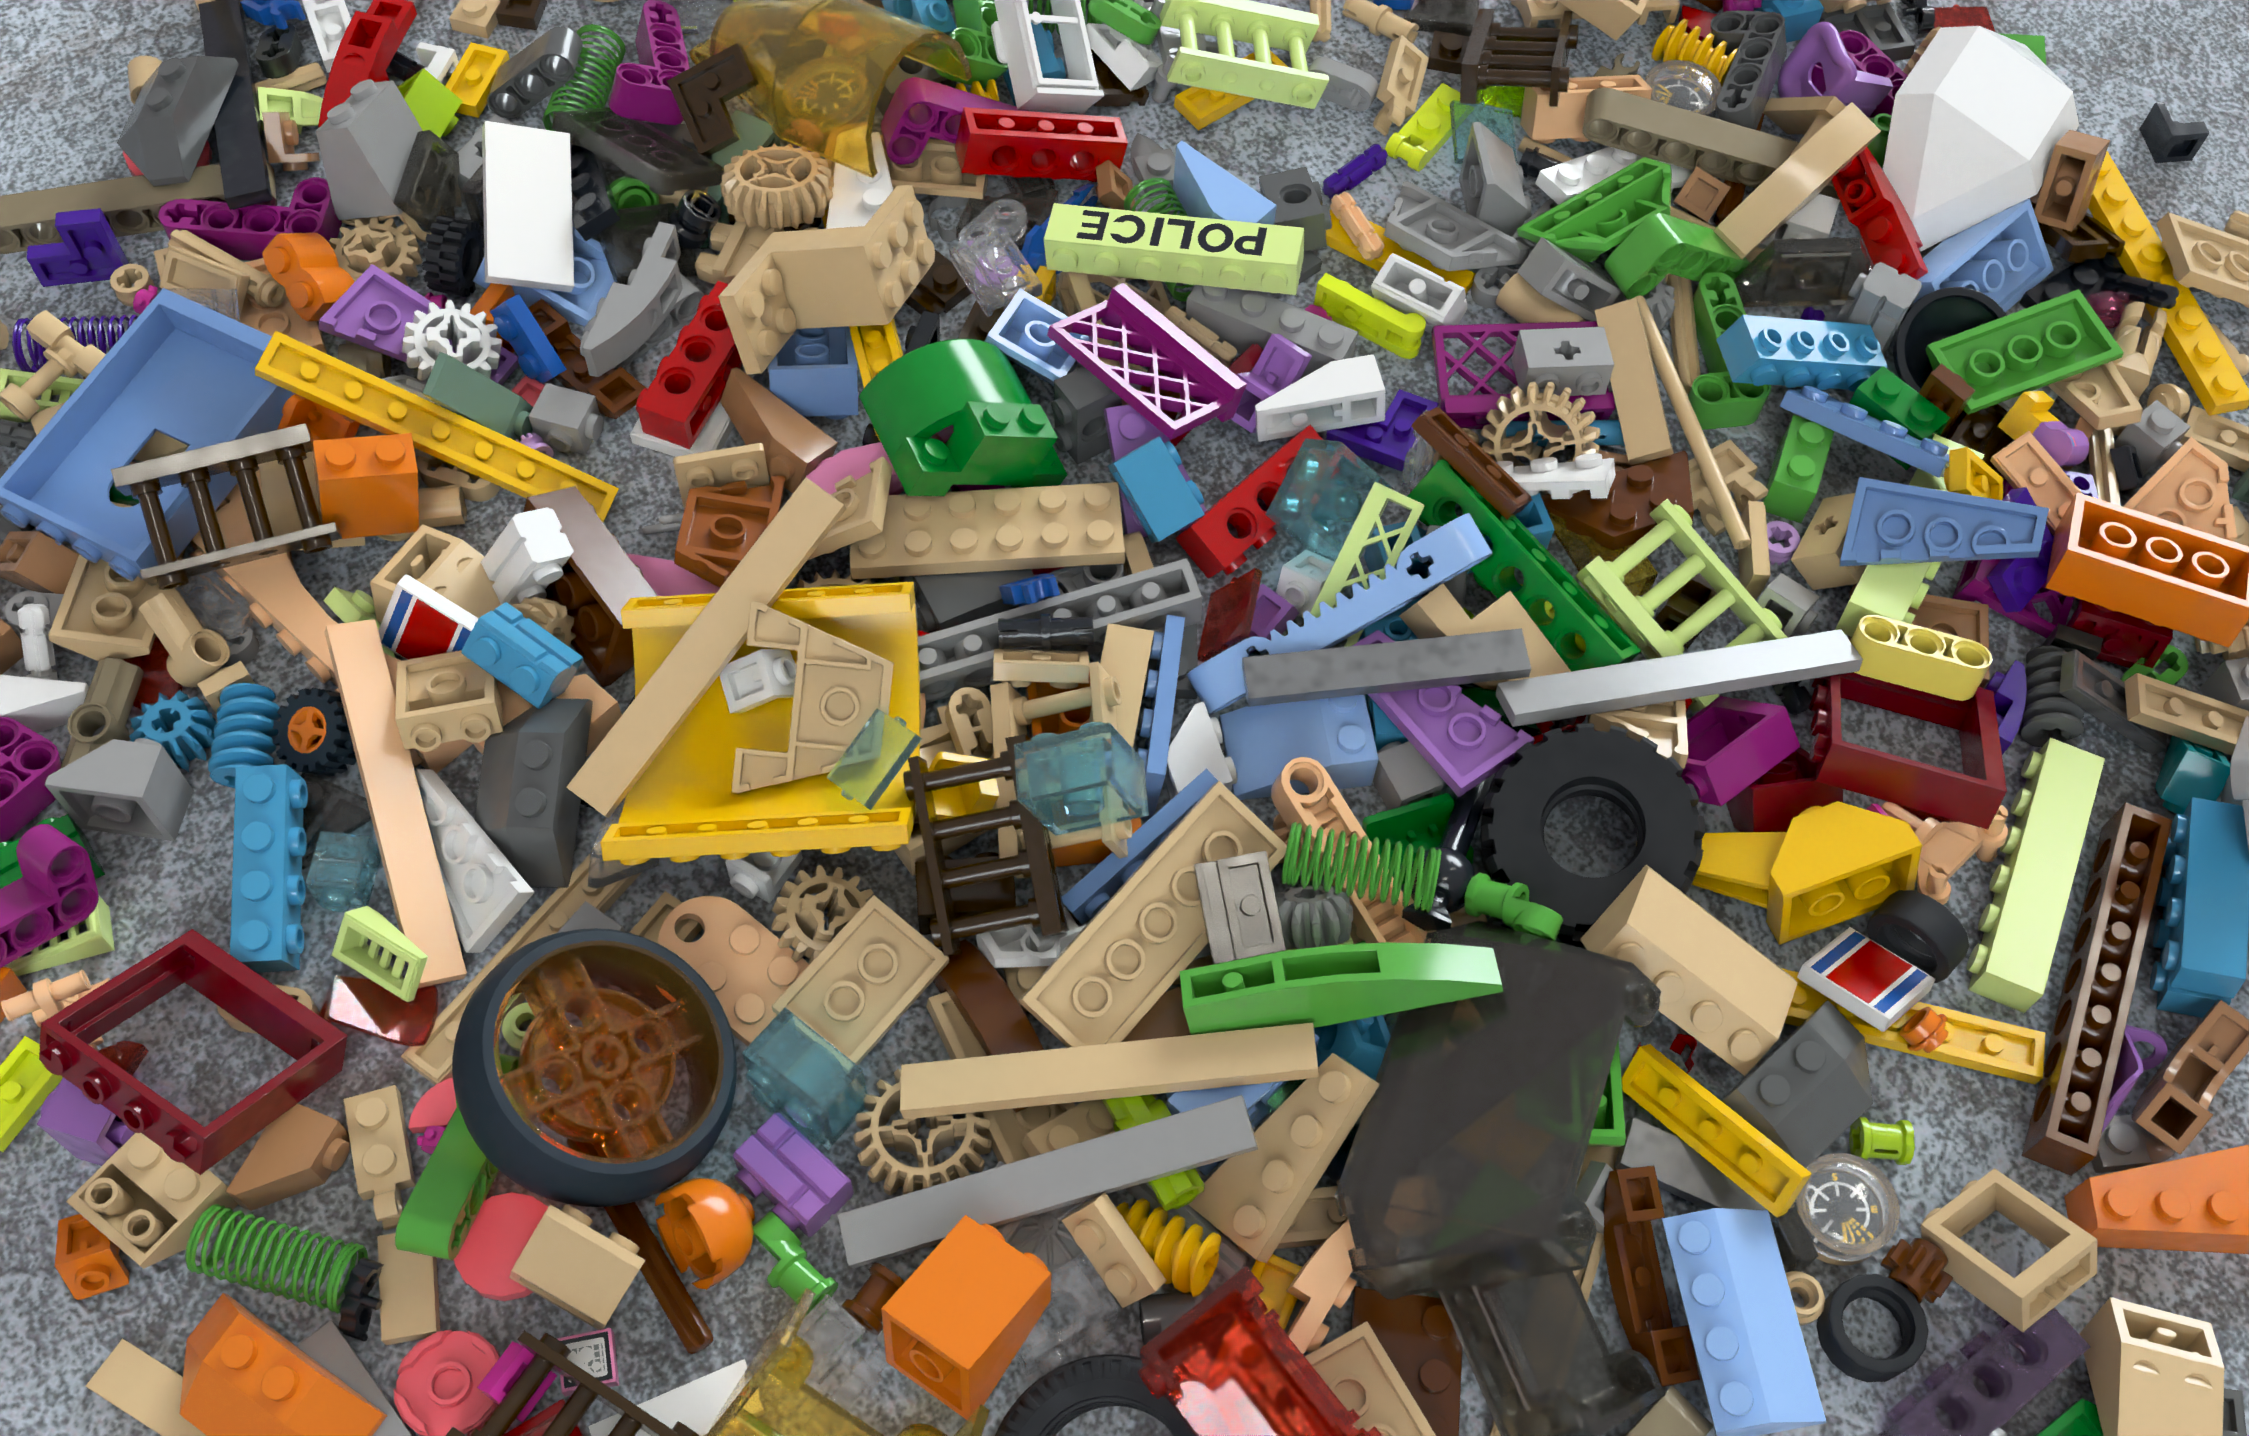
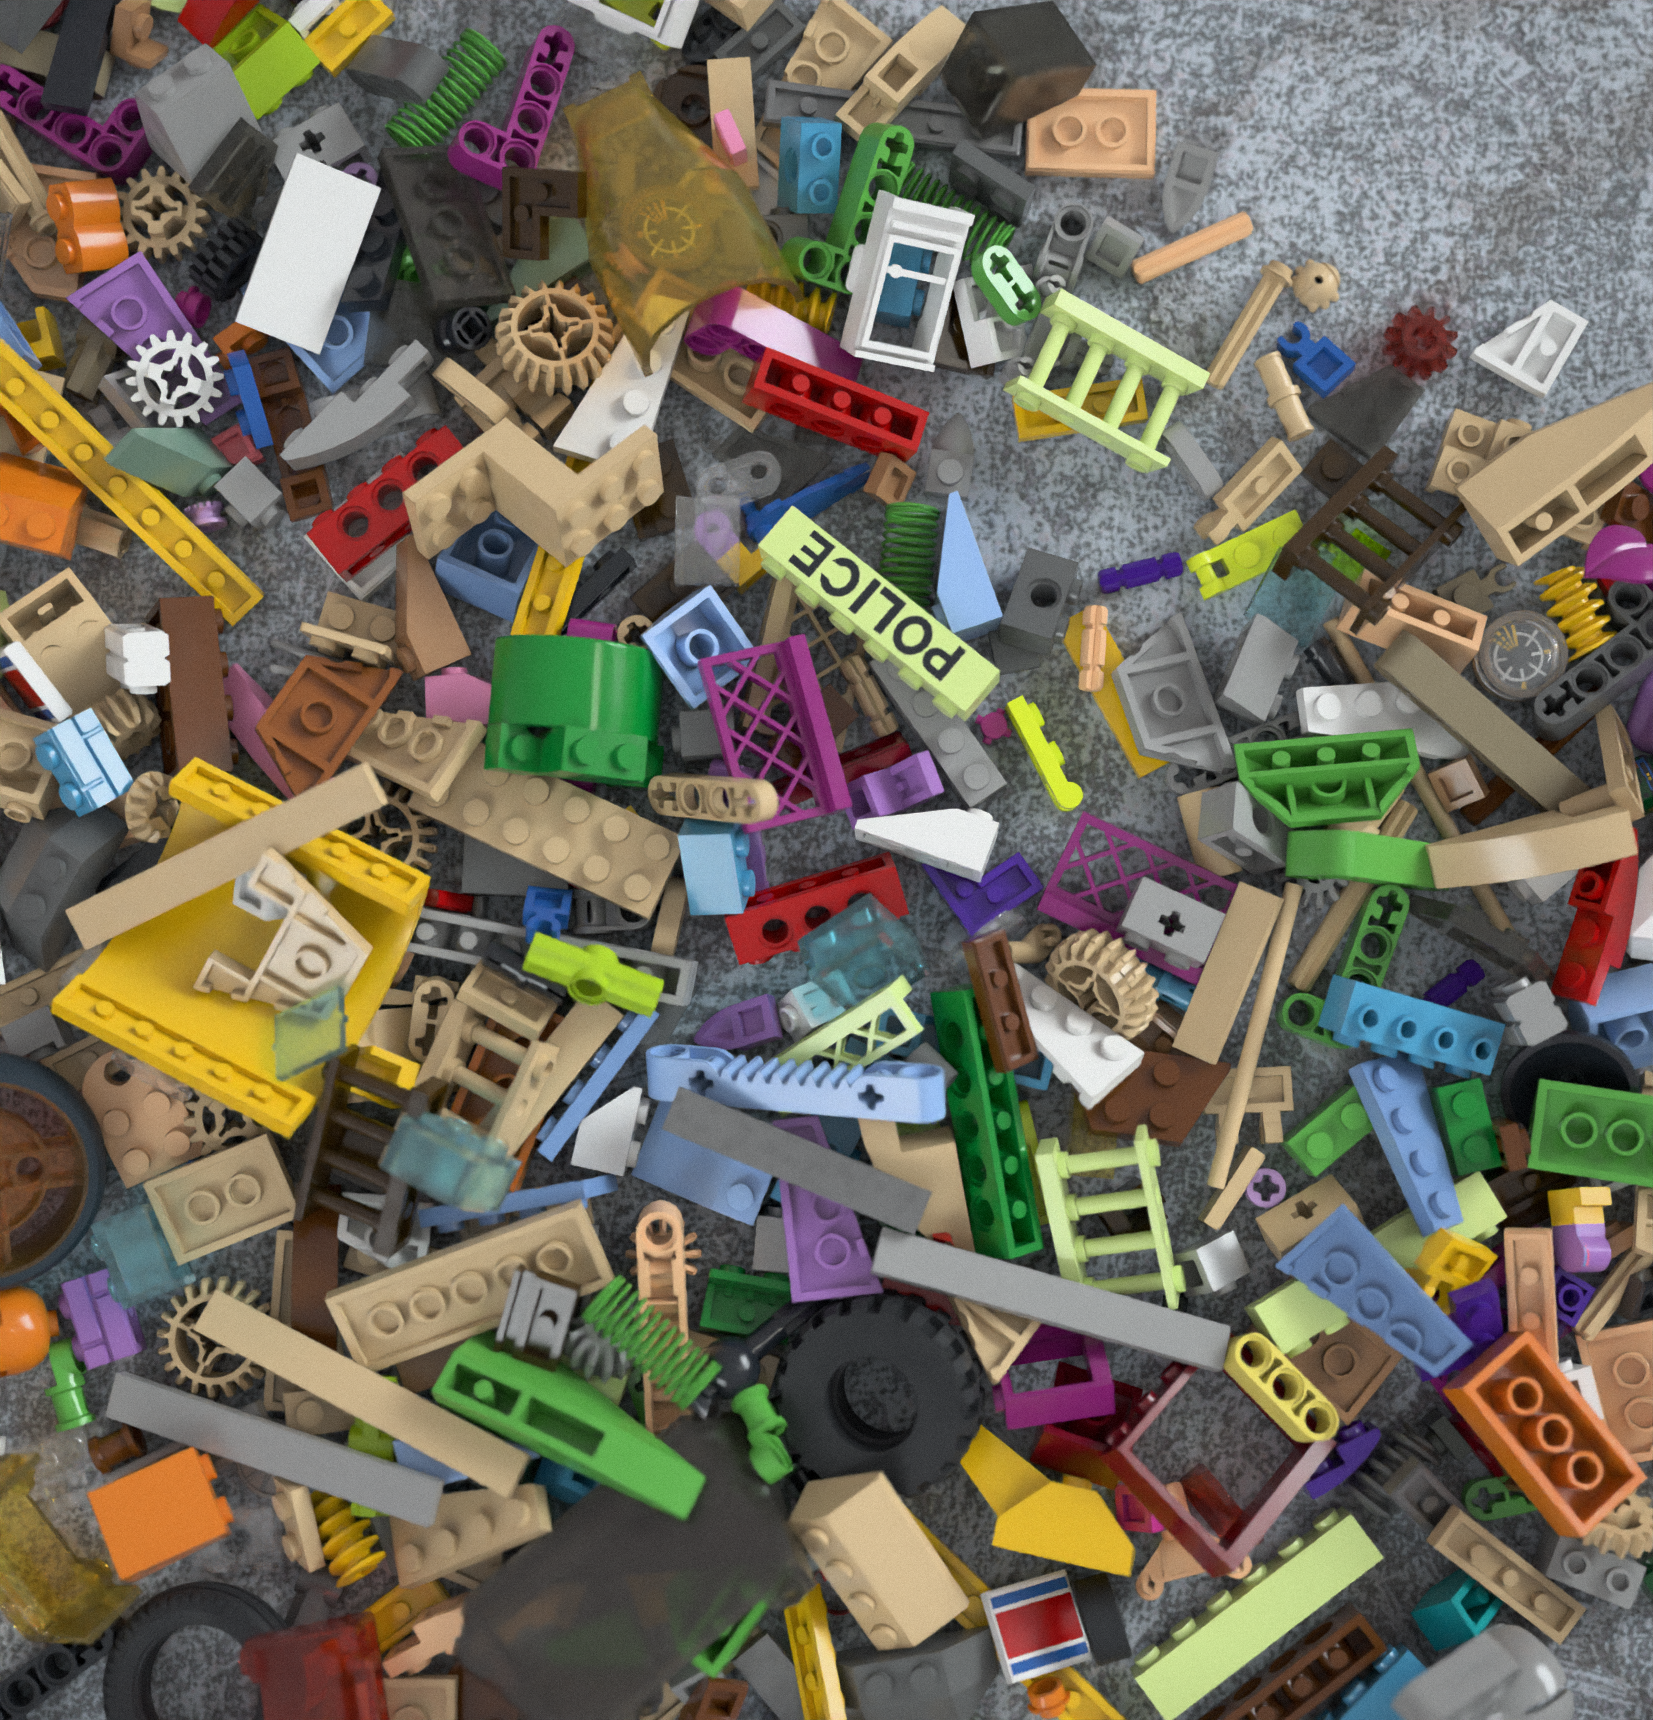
camera: 35 degrees right, 25 degrees up
clear red piece [1198,568,1262,663] -> none
white brick [1371,253,1468,341] -> none
none -> clear piece [110,1049,193,1103]
none -> tan gear [125,771,181,843]
none -> tan beam [432,357,510,425]
none -> lime piece [522,931,664,1018]
none -> tan beam [648,772,778,824]

